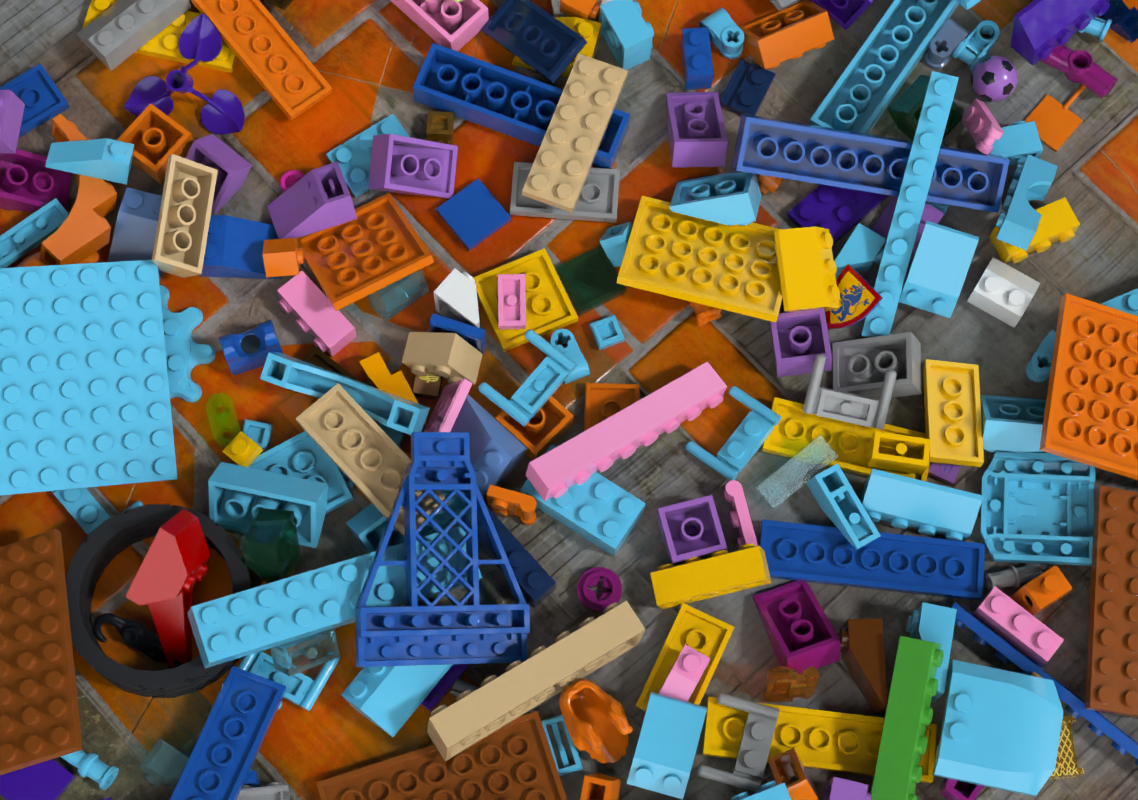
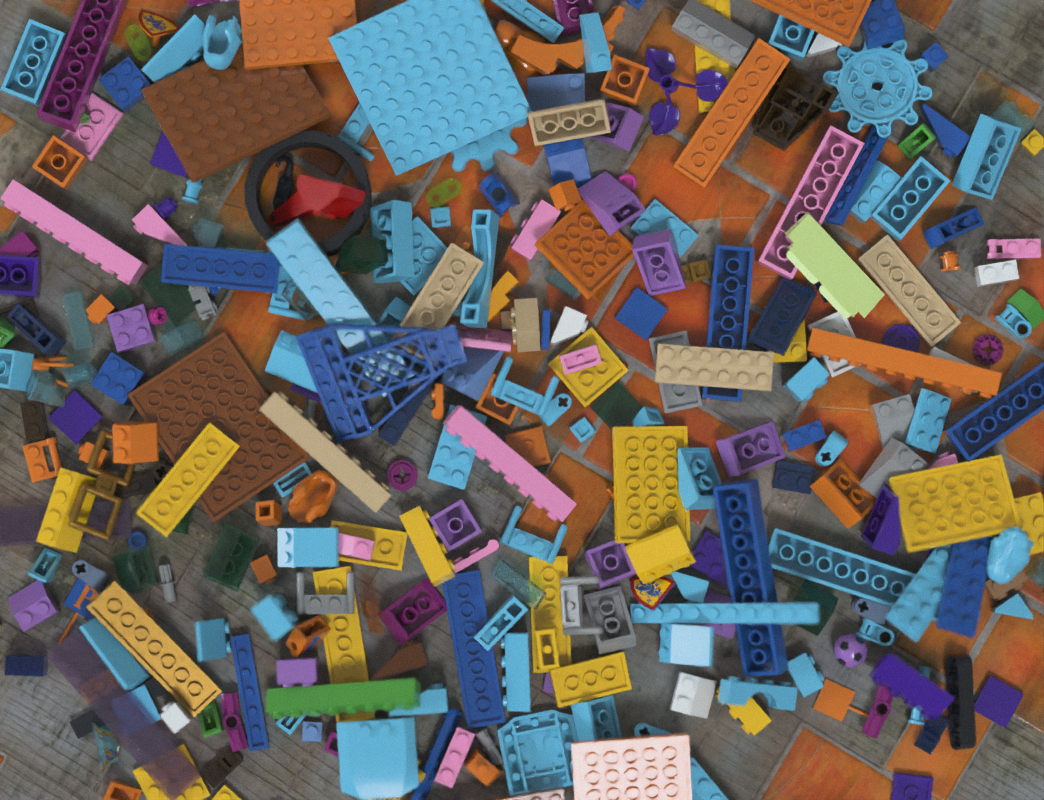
camera: 80 degrees right, 15 degrees up
yellow plate [222,431,263,467] -> none
bright pink plate [961,98,1004,155] -> none

